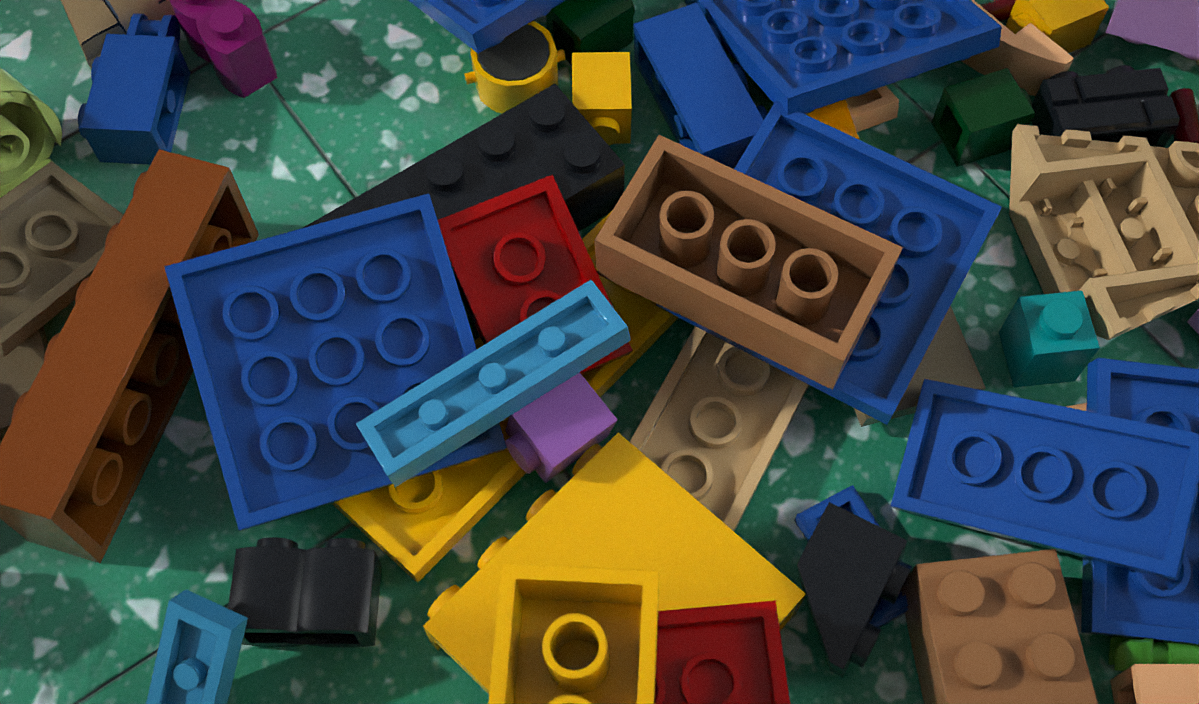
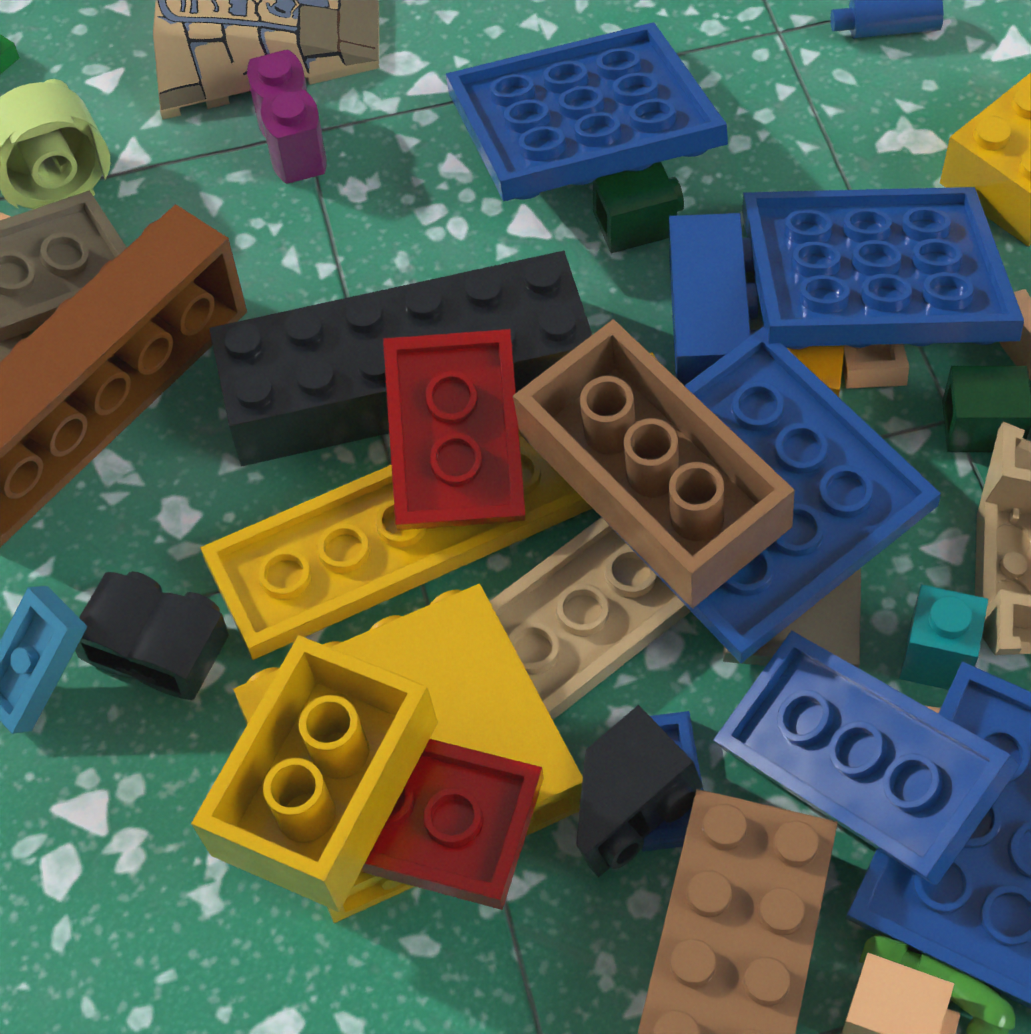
camera: 25 degrees right, 5 degrees down
blue brick [78,13,191,165] -> none
blue plate [164,193,507,530] -> none
dark azure plate [356,280,631,487] -> none
piece [464,21,566,113] -> none
medium lavender brick [505,372,618,483] -> none
yellow brick [572,52,632,146] -> none

